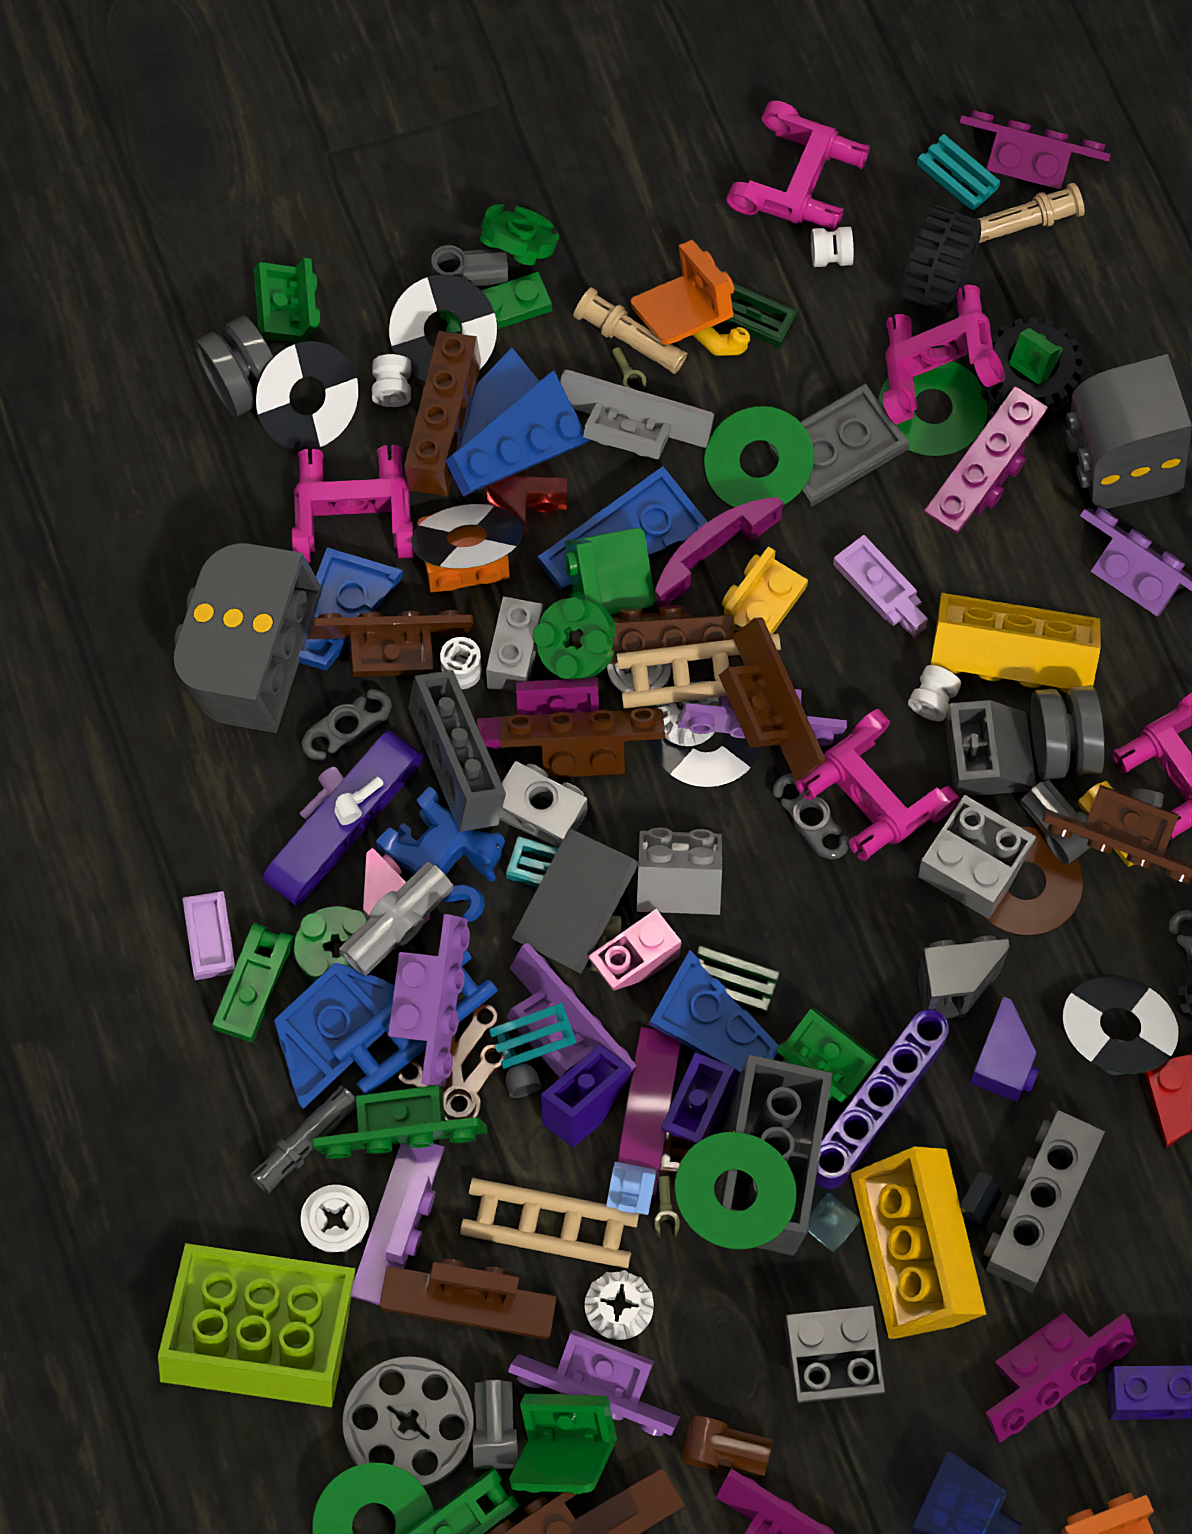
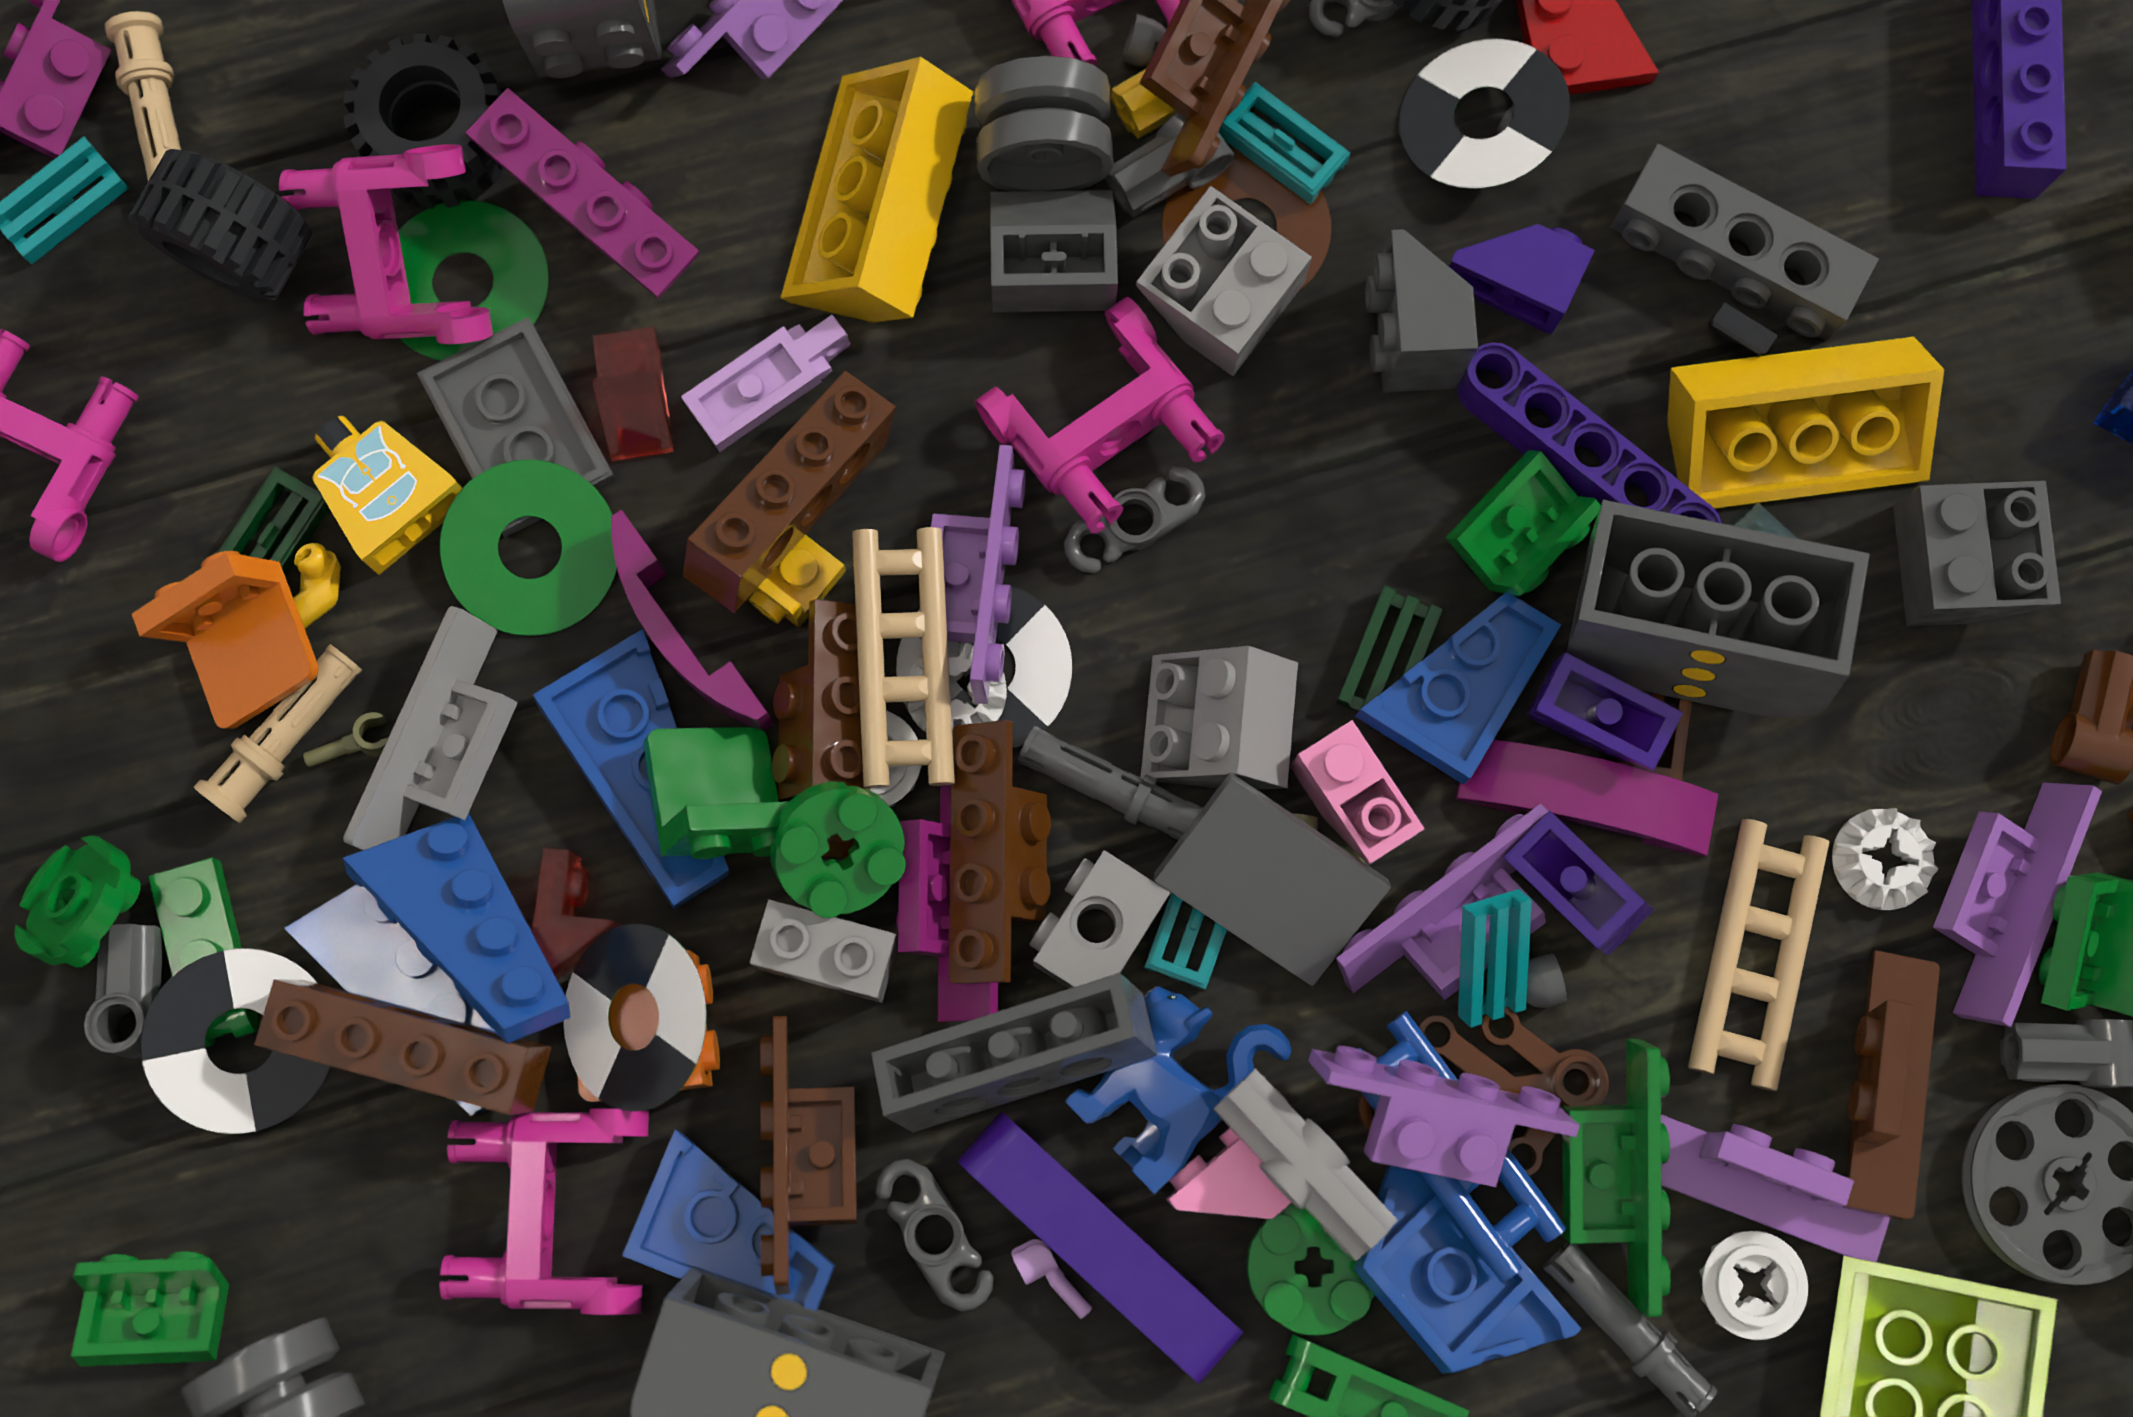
camera: 90 degrees left, 10 degrees up
sticker [256,341,358,450] -> none
white hand [334,777,384,825] -> none
white wheel [372,354,412,407] -> none
white wheel [440,637,482,689] -> none
light blue tile [606,1162,657,1215] -> none
olive hand [654,1176,680,1238] -> none
green sticker [675,1132,796,1249] -> none
reddish brown bracket [718,617,825,781] -> none
white wheel [811,227,853,267] -> none
white wheel [908,665,962,721] -> none
magenta bracket [985,1313,1137,1443] -> none
green tile [1009,328,1063,385] -> none
none -> yellow torso [312,416,462,575]
none -> clear red slope [592,327,674,461]
none -> reddish brown brick [683,370,896,613]
none -> dark grey pin [1017,726,1204,840]
none -> teal tile [1218,82,1350,205]

